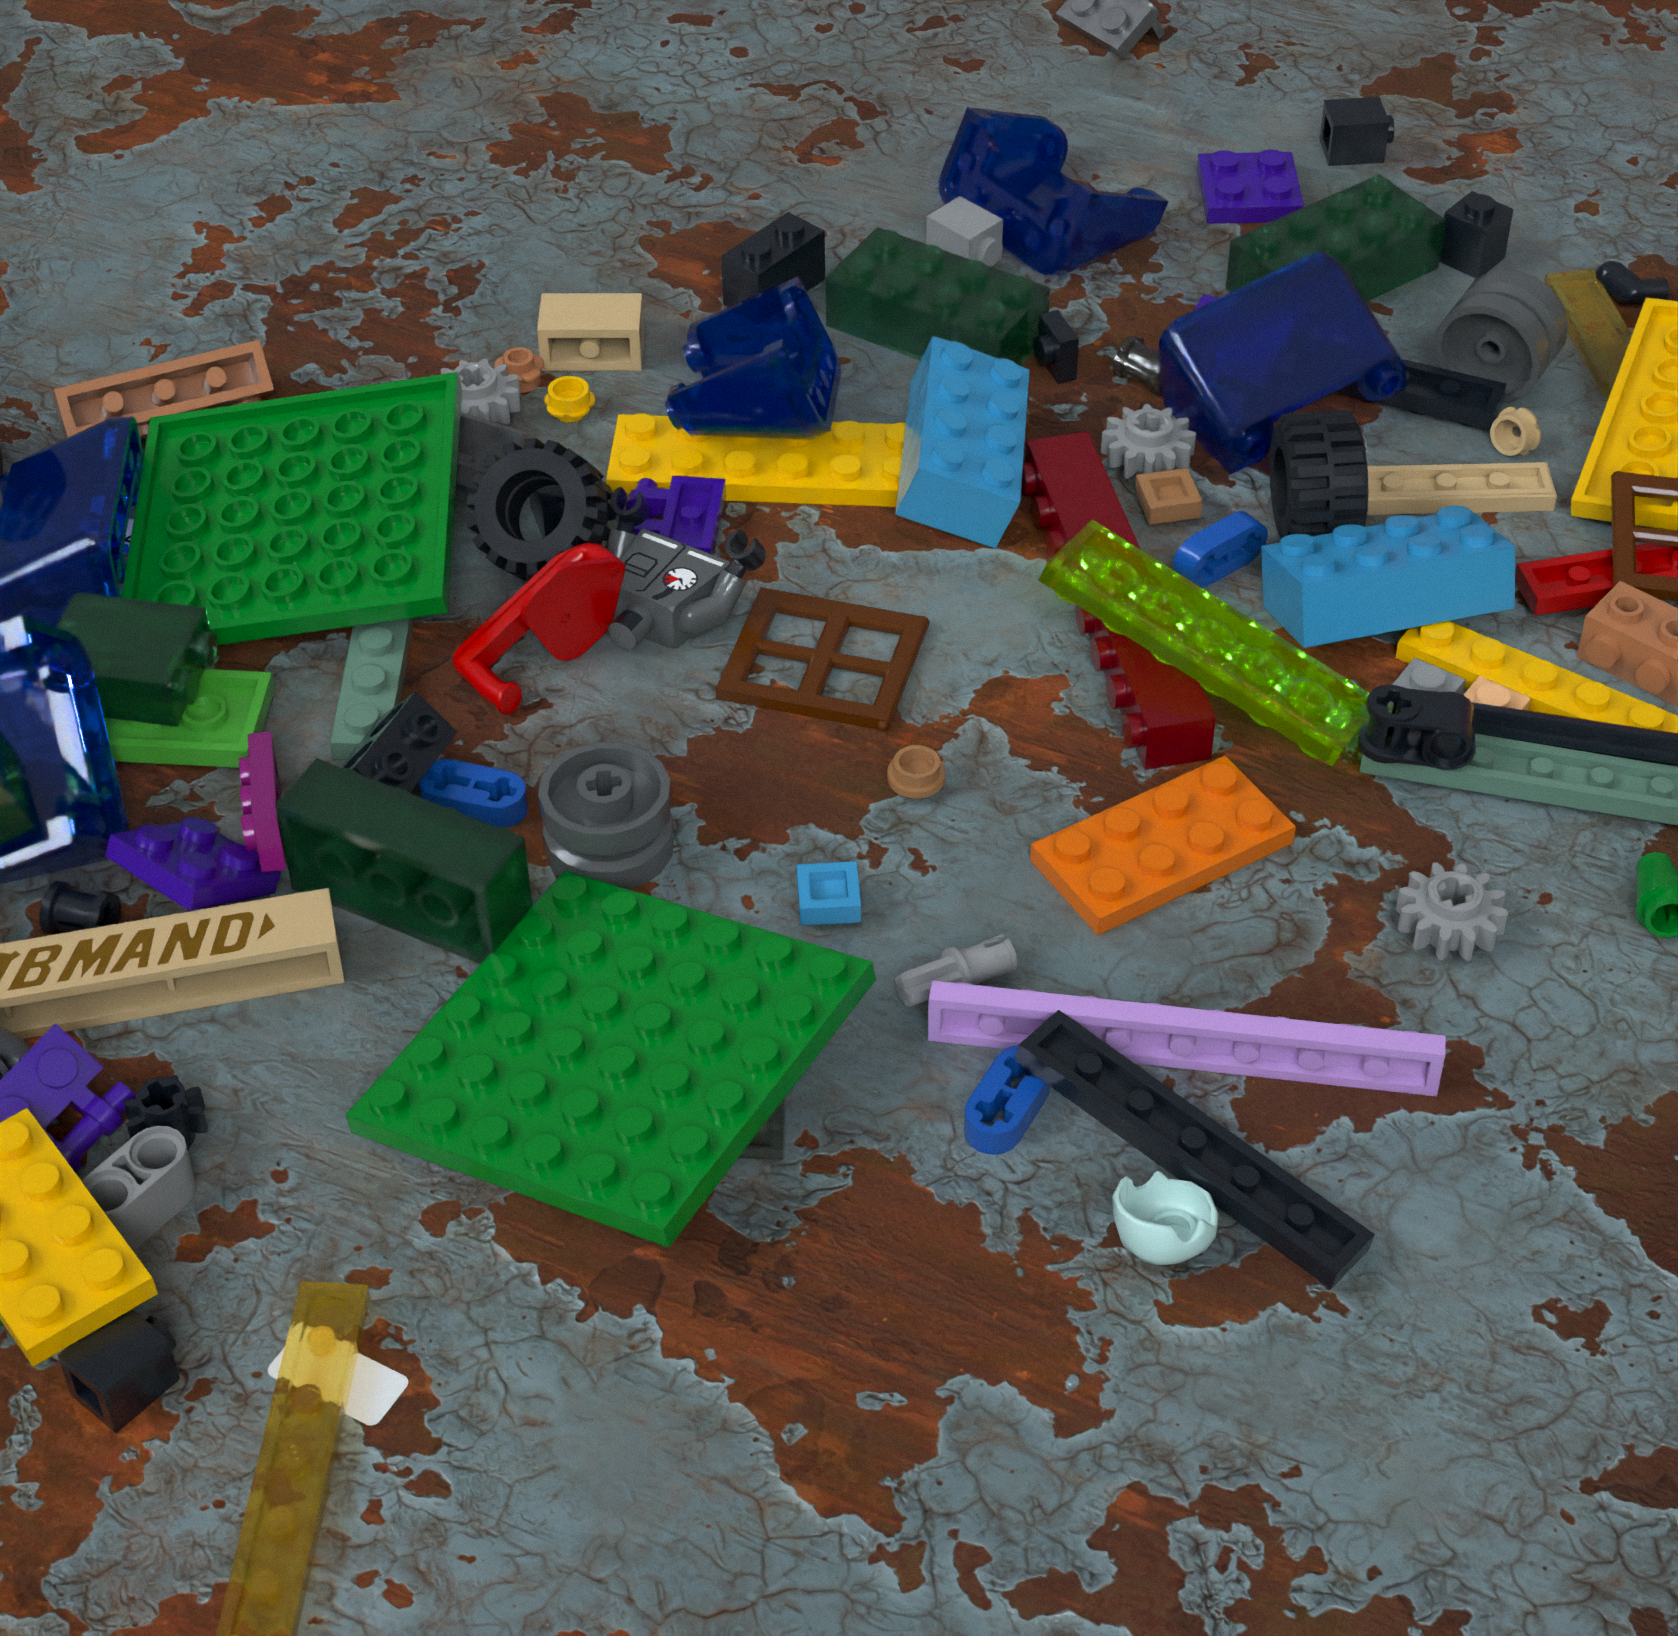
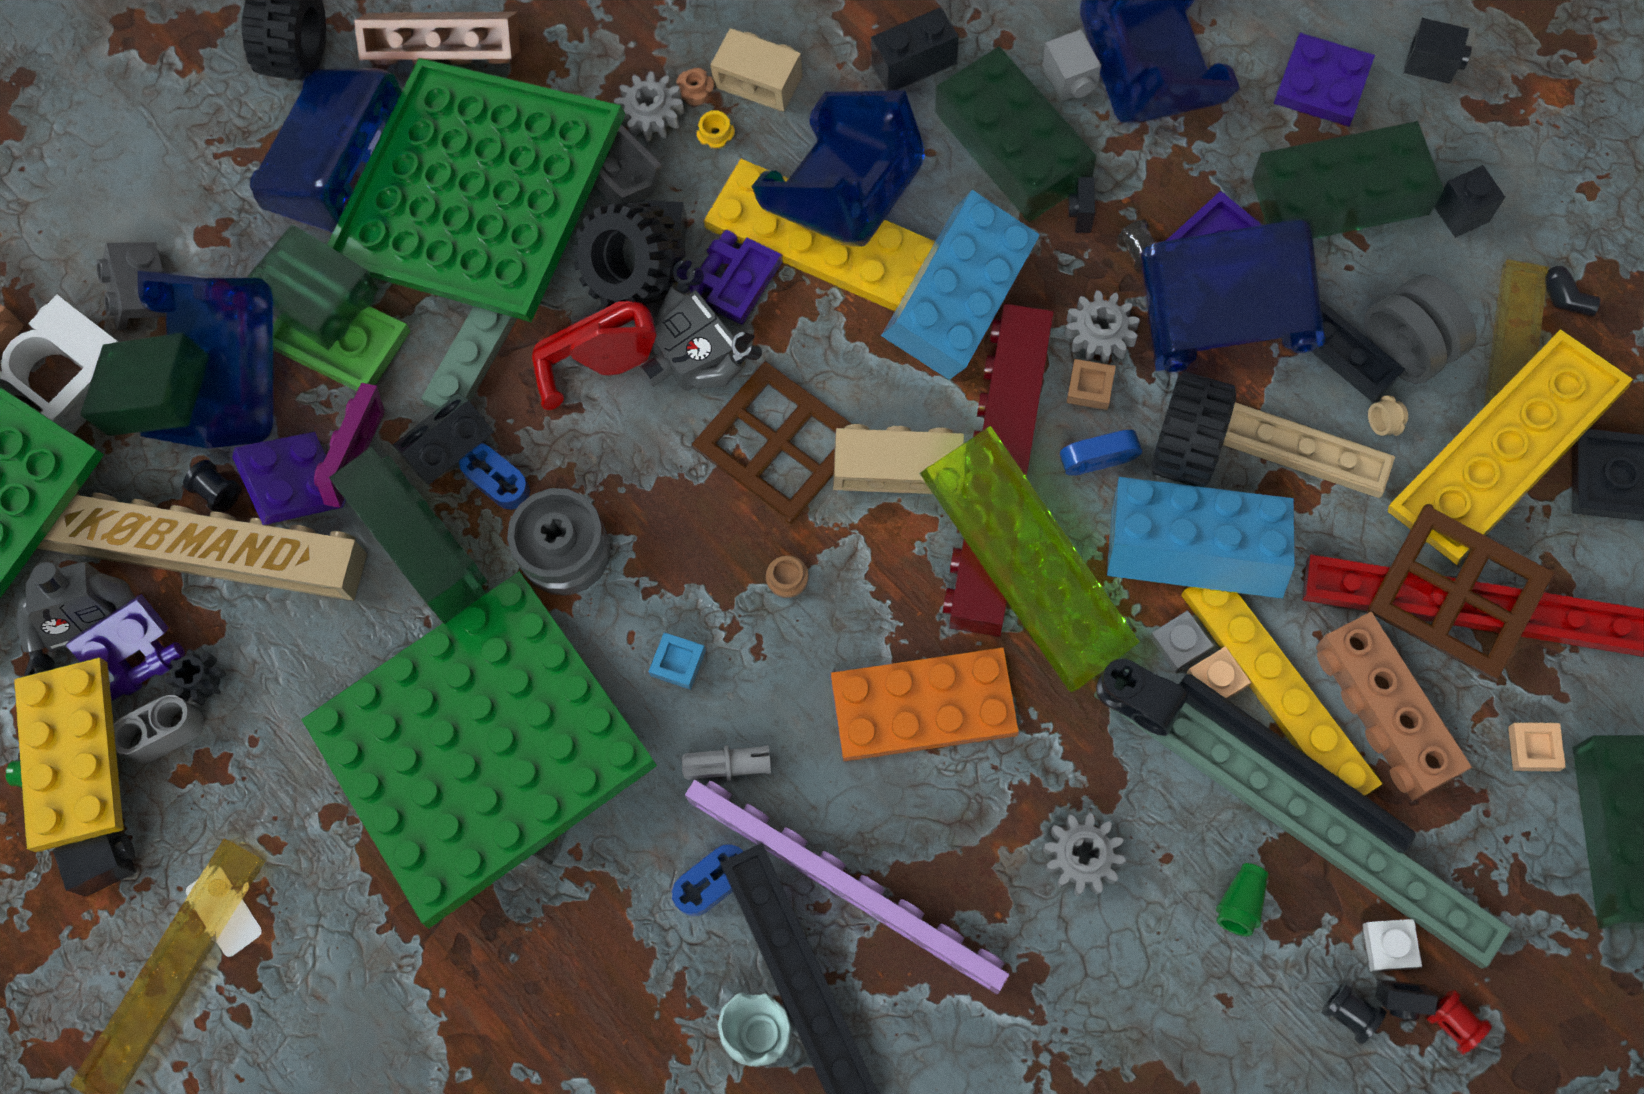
camera: 30 degrees right, 25 degrees up
none -> tan brick [833,424,964,495]

